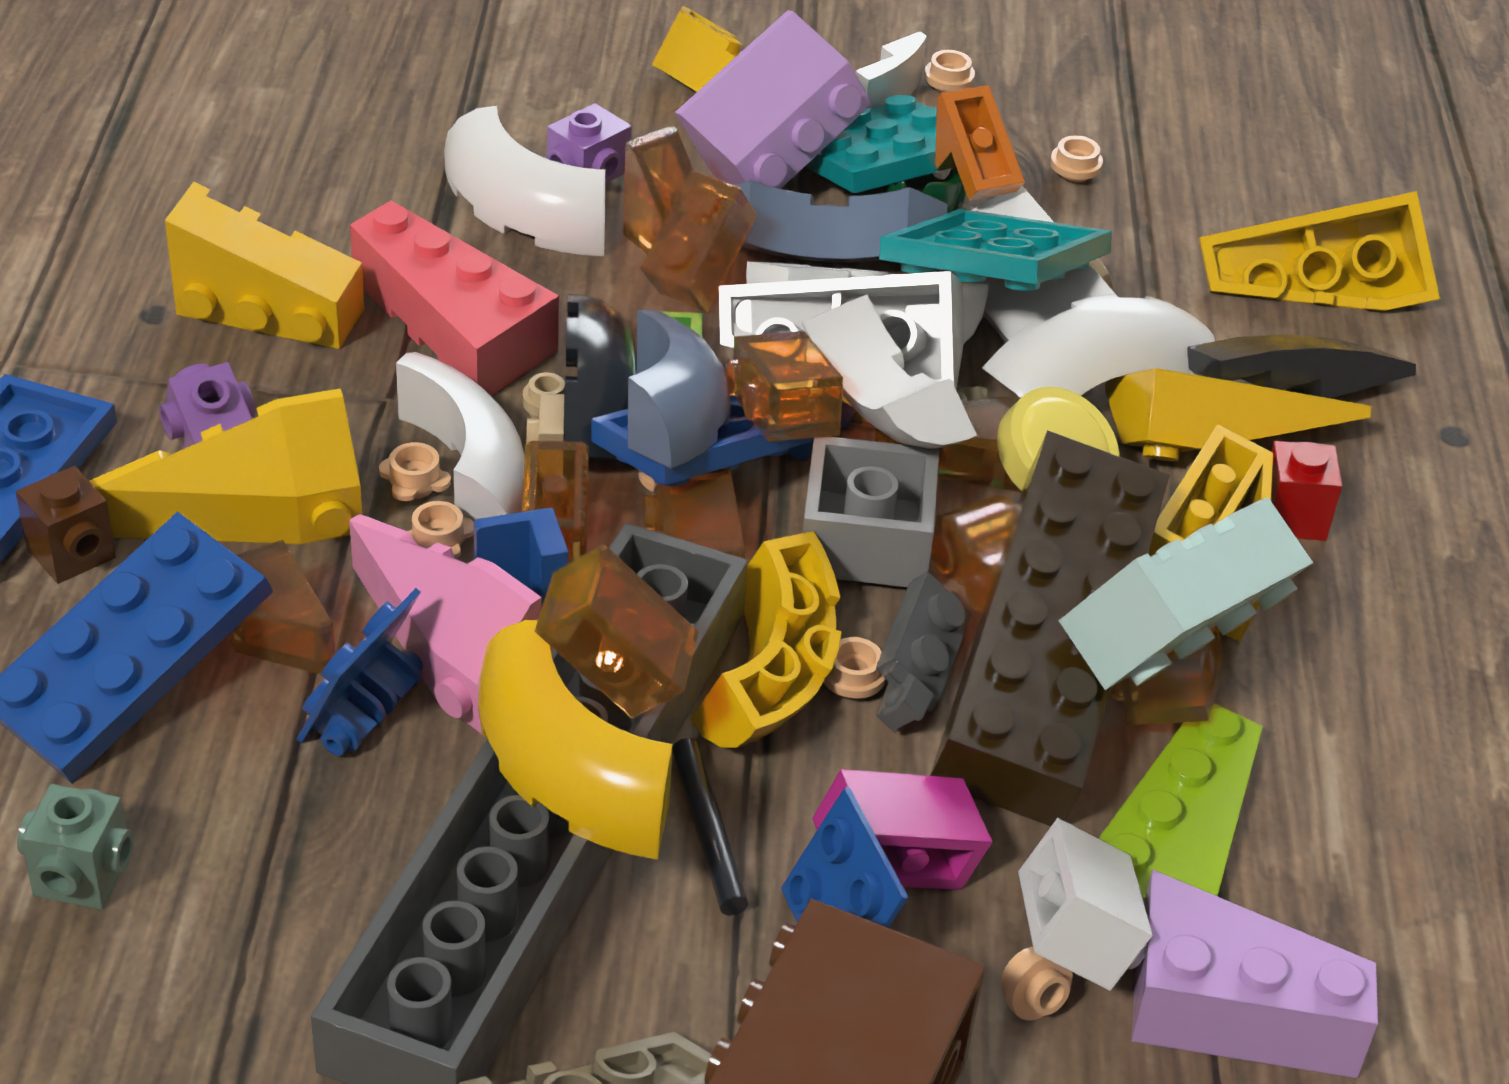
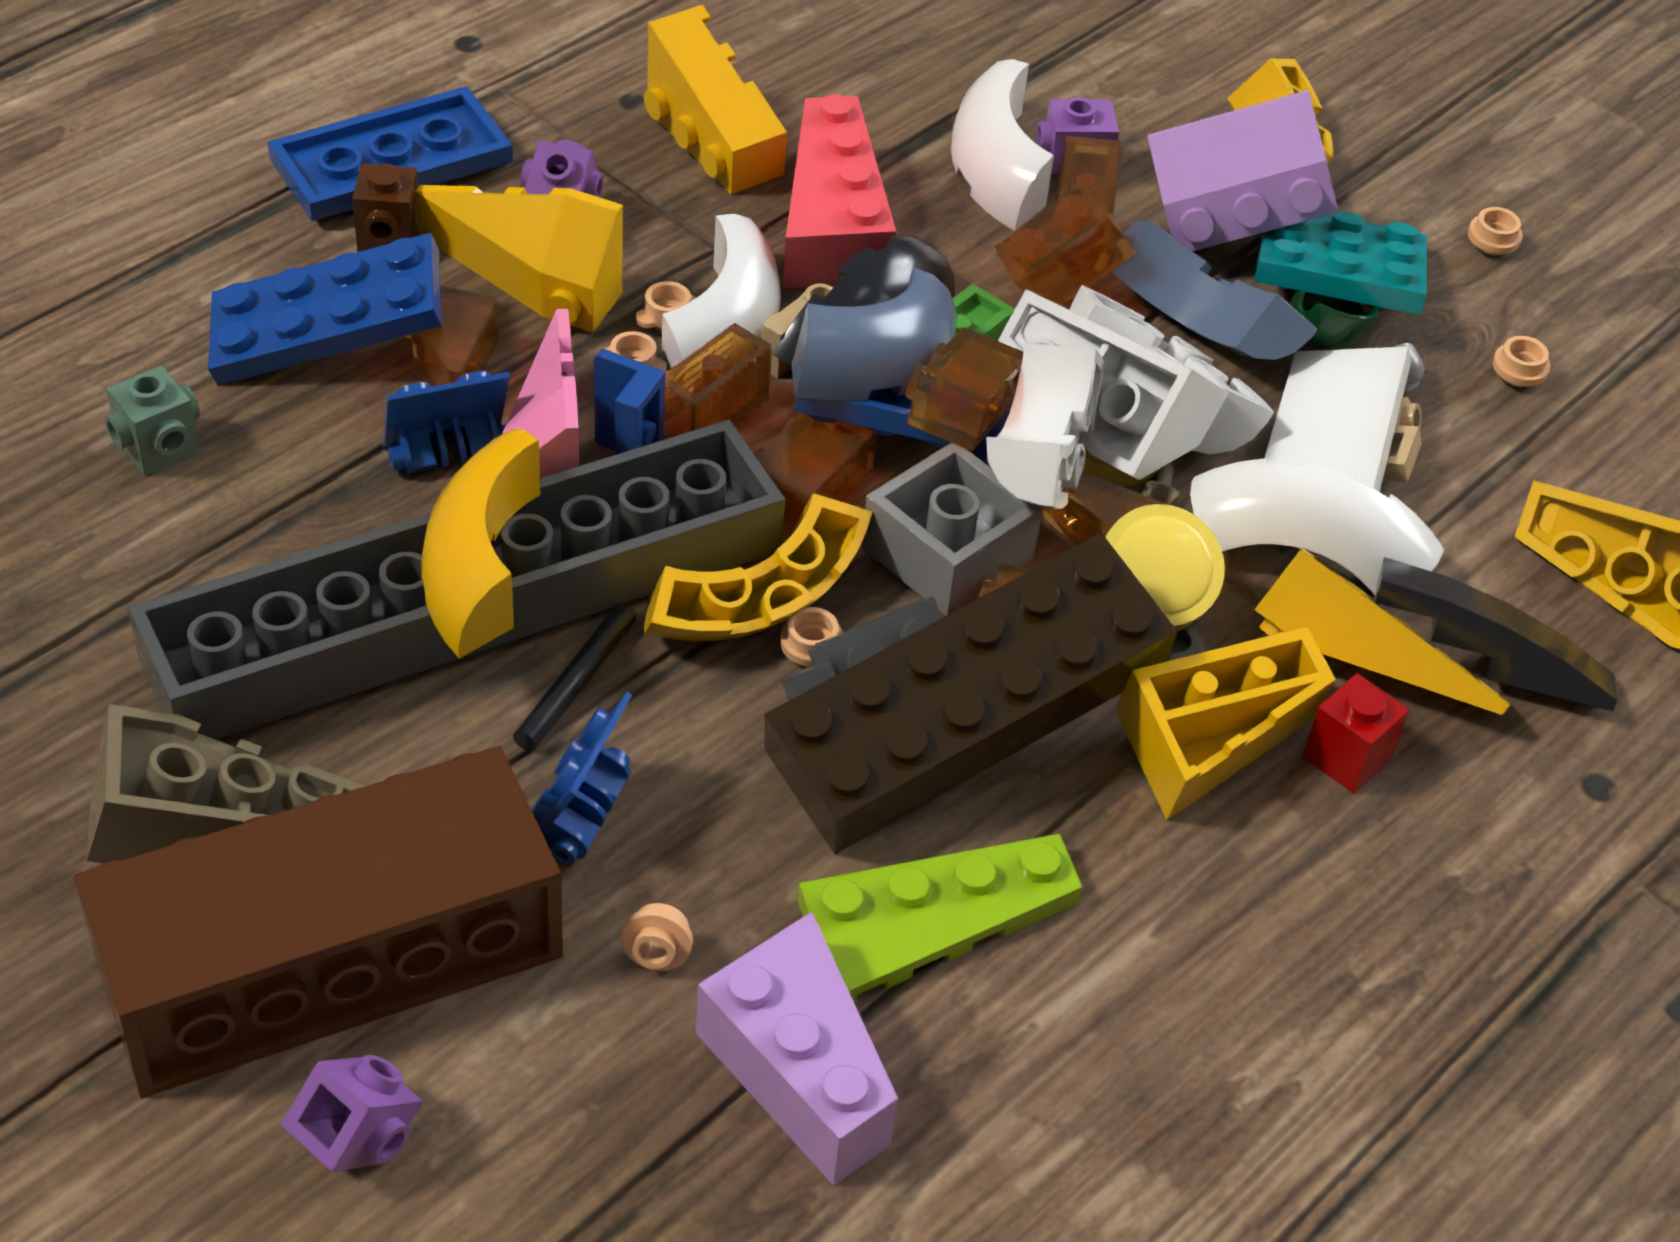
camera: 40 degrees right, 5 degrees up
clear orange brick [534,544,699,718] -> none
dark pink brick [812,769,992,890] -> none
white slope [856,32,927,108] -> none
teal plate [879,209,1112,291] -> none
orange slope [935,85,1025,201] -> none
white brick [1018,818,1153,991] -> none
light aqua wedge [1059,497,1313,690] -> none
clear orange slope [1111,626,1224,725] -> none

